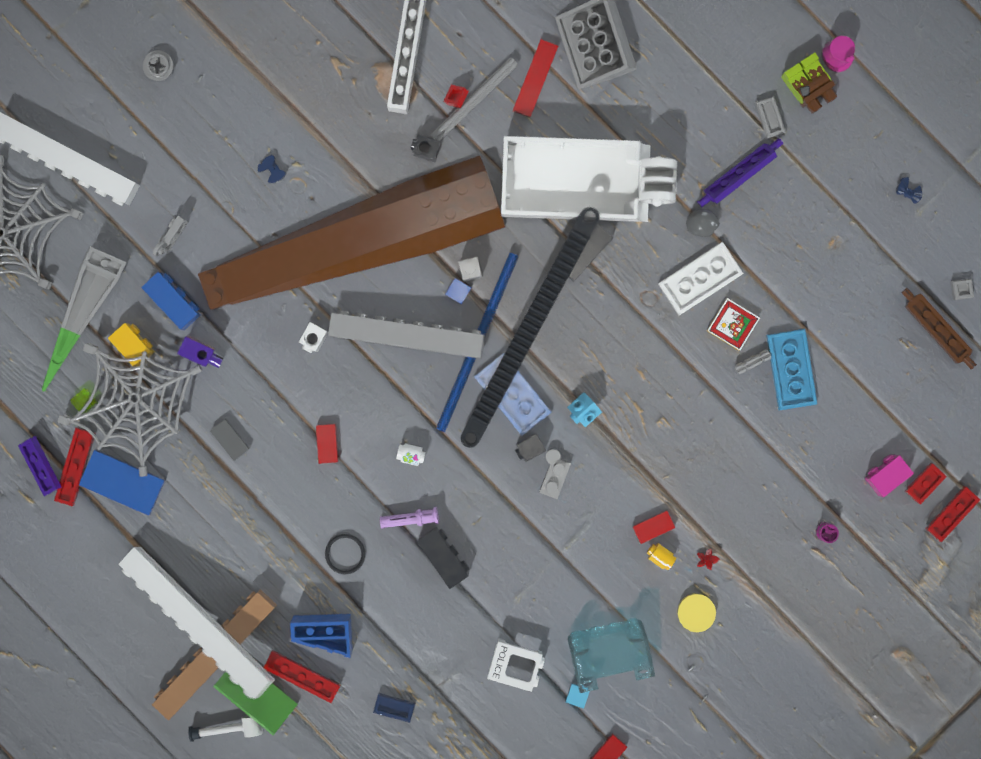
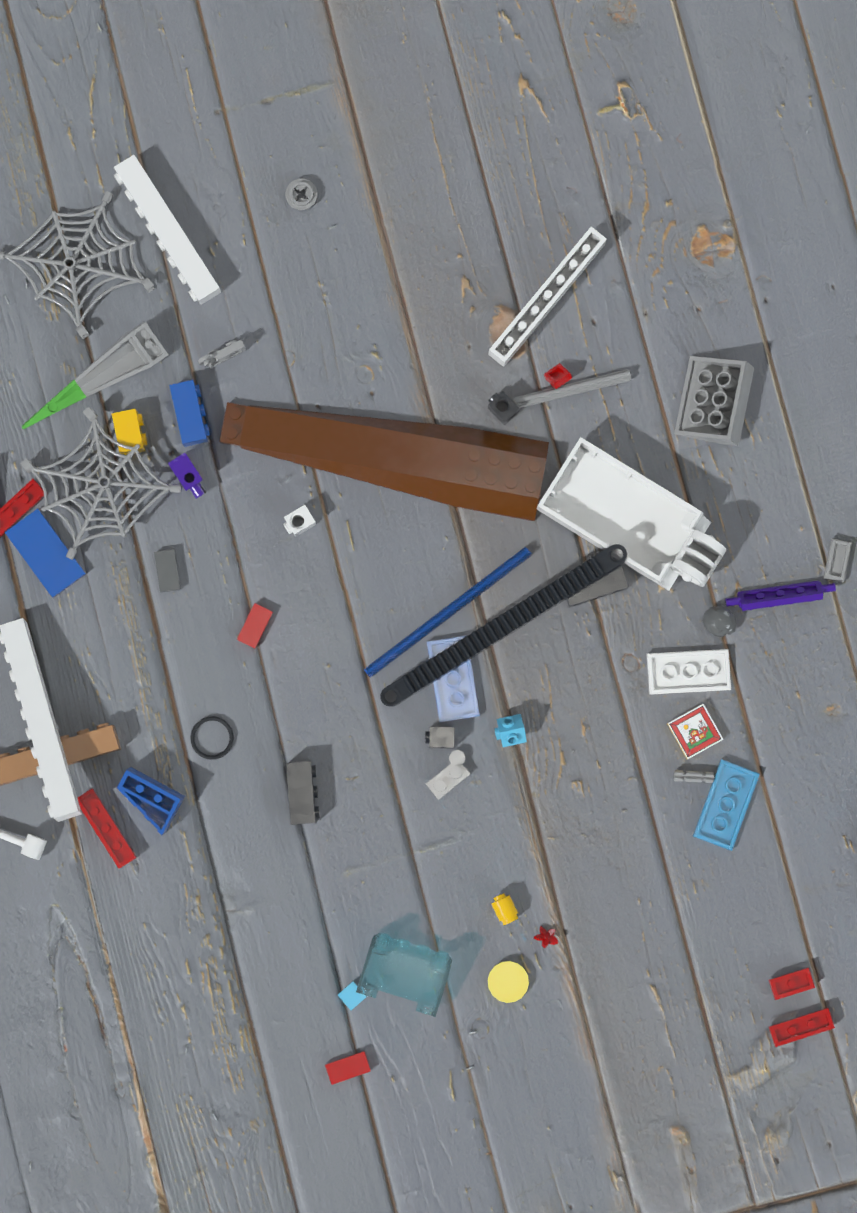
camera: 25 degrees right, 5 degrees down
clear neon green tile [69,388,98,414] -> none
bright green tile [213,672,298,735] -> none
dark blue piece [257,155,286,183] -> none
light grey brick [328,310,485,359] -> none
dark blue tile [373,693,415,723] -> none
lavender pin [380,507,439,529] -> none
white brick [396,444,426,466] -> none
tile [445,278,471,304] -> none
light grey brick [458,257,482,282] -> none
white window [487,638,545,692] -> none
red tile [513,39,558,118] -> none
red tile [632,510,675,544] -> none
magenta wheel [816,522,839,543] -> none
dark pink brick [865,454,914,497] -> none

